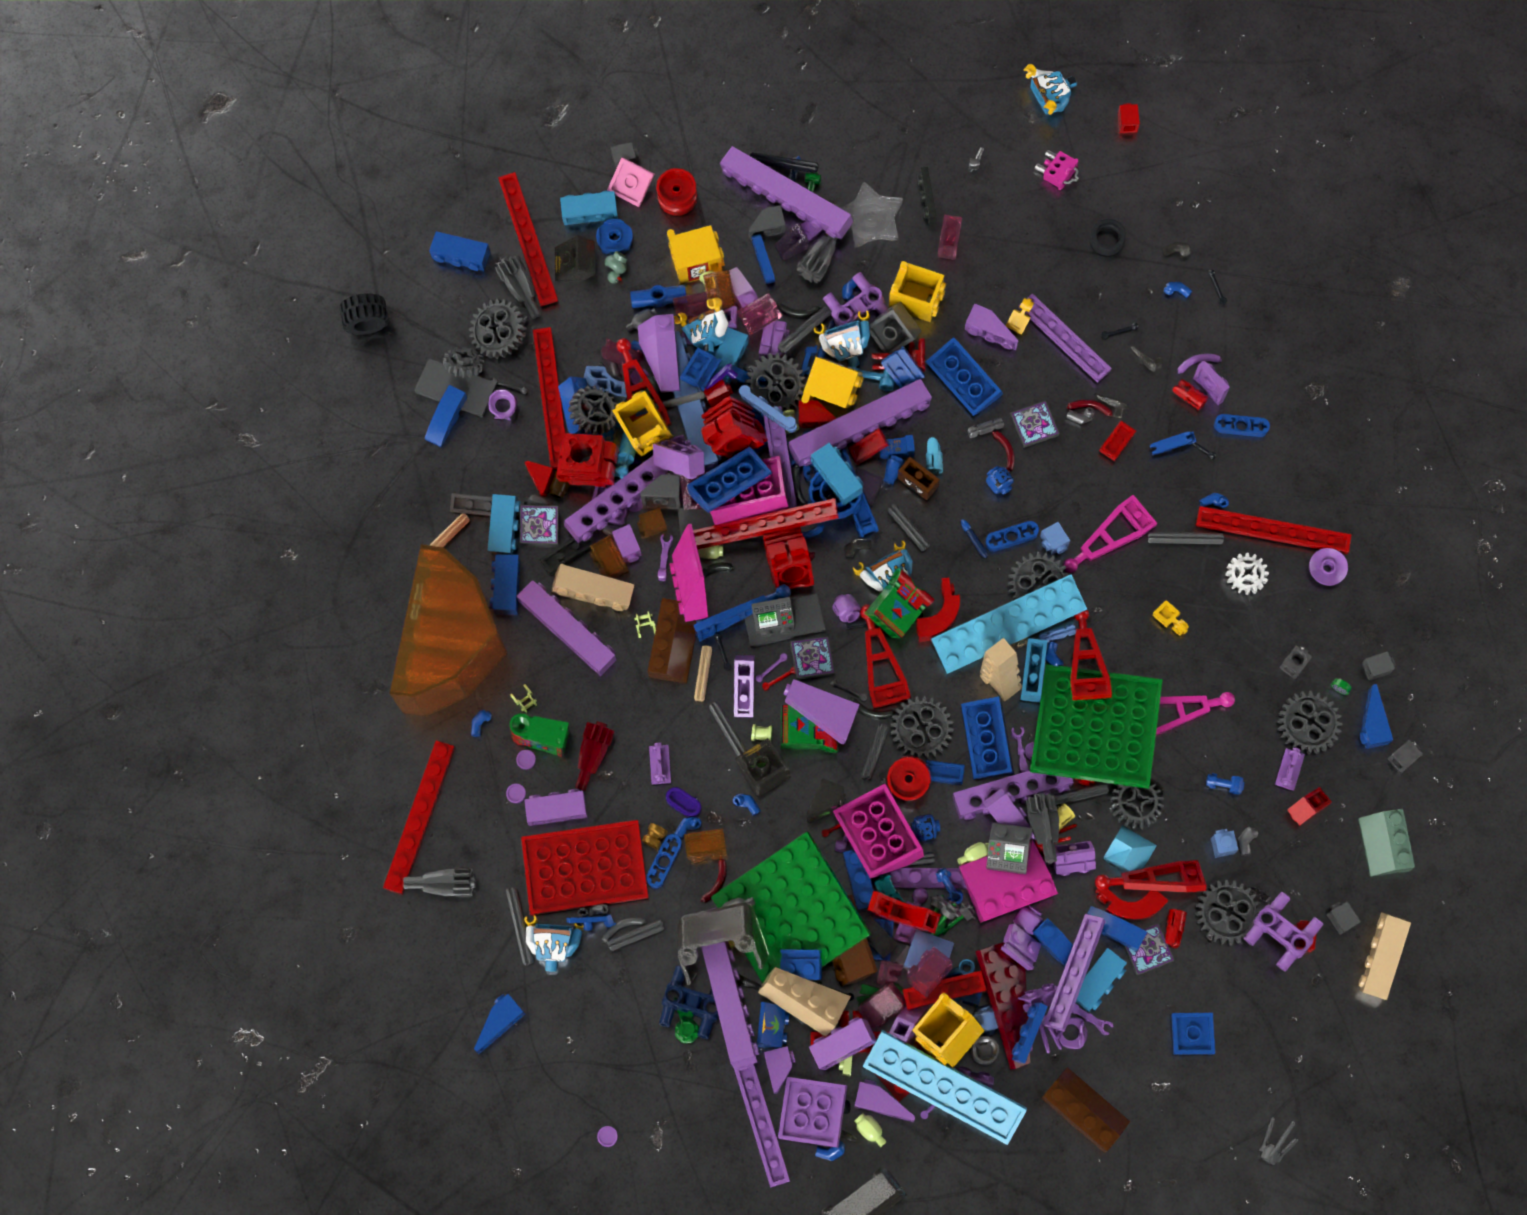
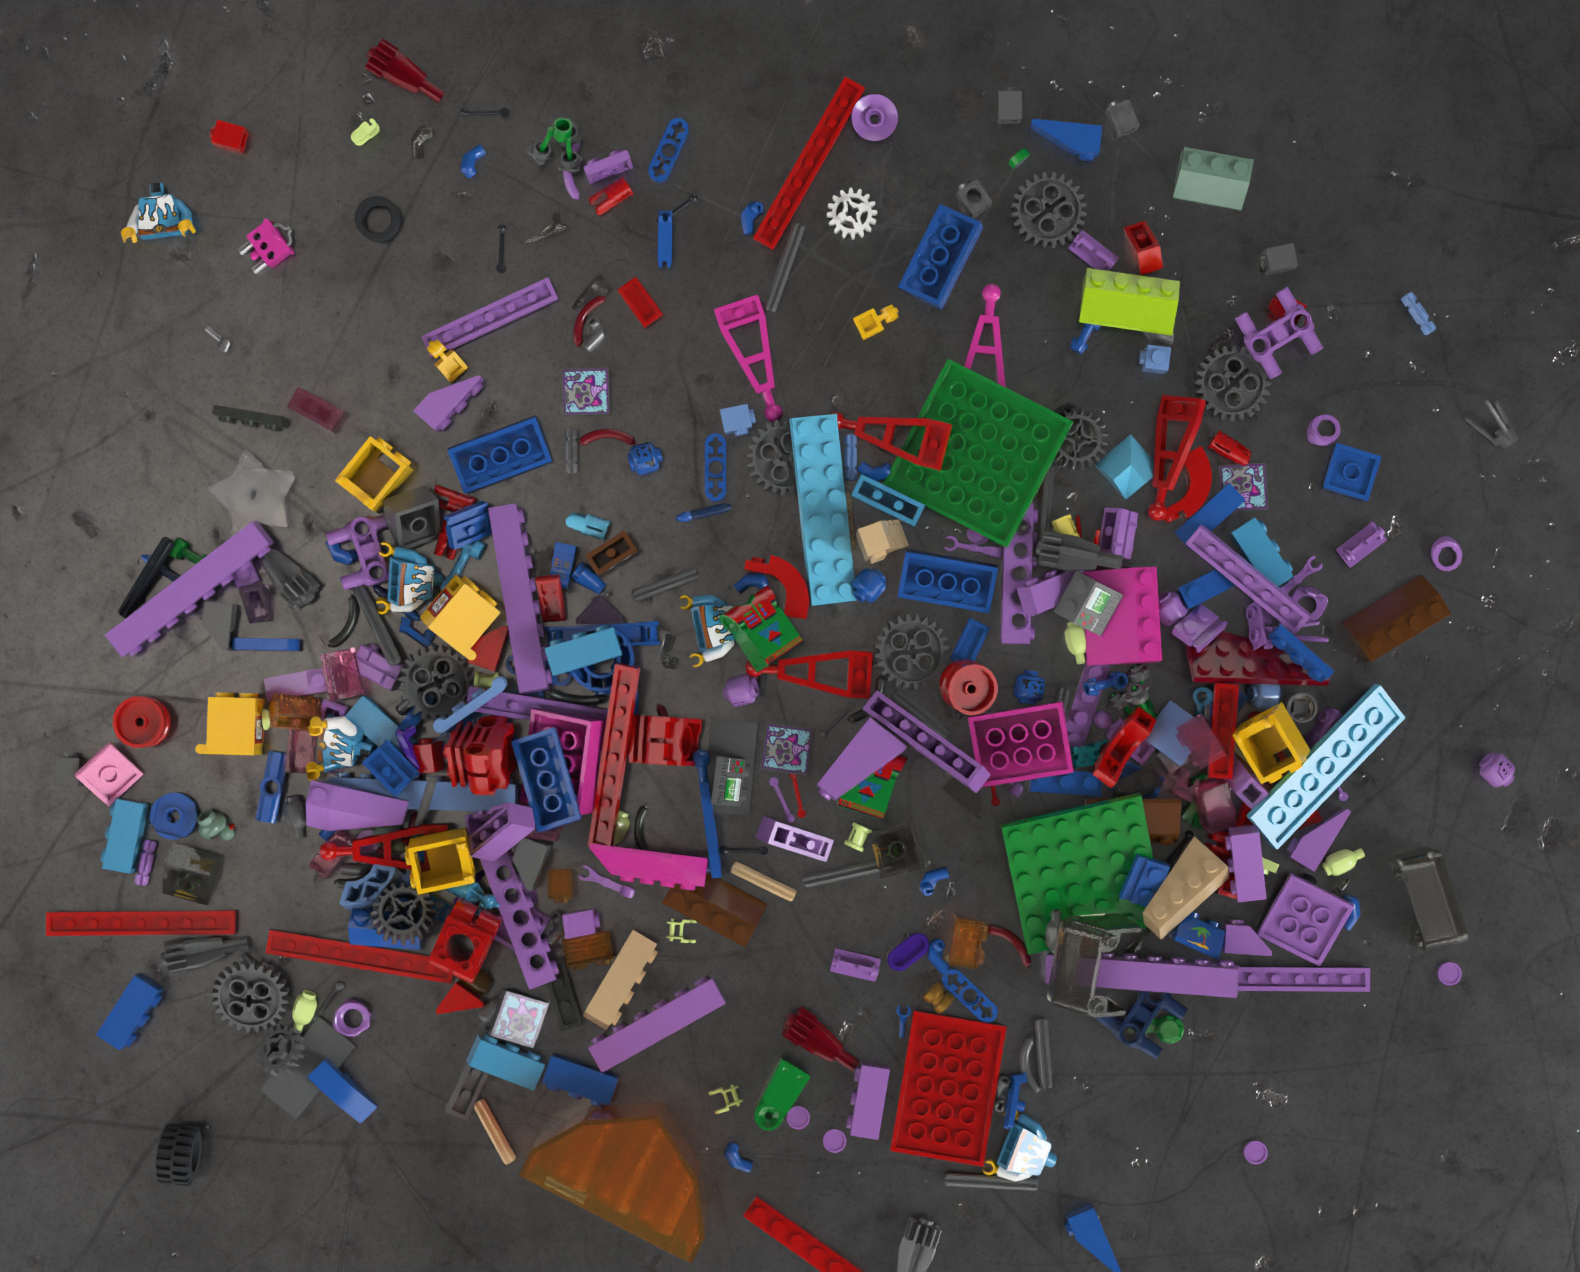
camera: 75 degrees left, 15 degrees up
tan wedge [1359,912,1411,1000] -> none
none -> medium lavender axle [134,839,157,886]
none -> yellowish green plant [292,990,317,1033]
none -> yellowish green piece [351,118,380,146]
none -> dark red piece [365,38,445,103]
none -> plant [526,118,583,172]
none -> blue arm [733,572,769,594]
none -> blue head [852,568,886,603]
none -> medium lavender brick [862,690,991,793]
none -> blue hand [896,1005,911,1038]
none -> blue slope [898,204,984,310]
none -> lime slope [1079,268,1180,336]
none -> medium lavender piece [1307,414,1341,446]
none -> medium lavender hinge [1335,521,1387,568]
none -> medium blue axle [1401,292,1436,335]
none -> medium lavender piece [1431,536,1462,571]

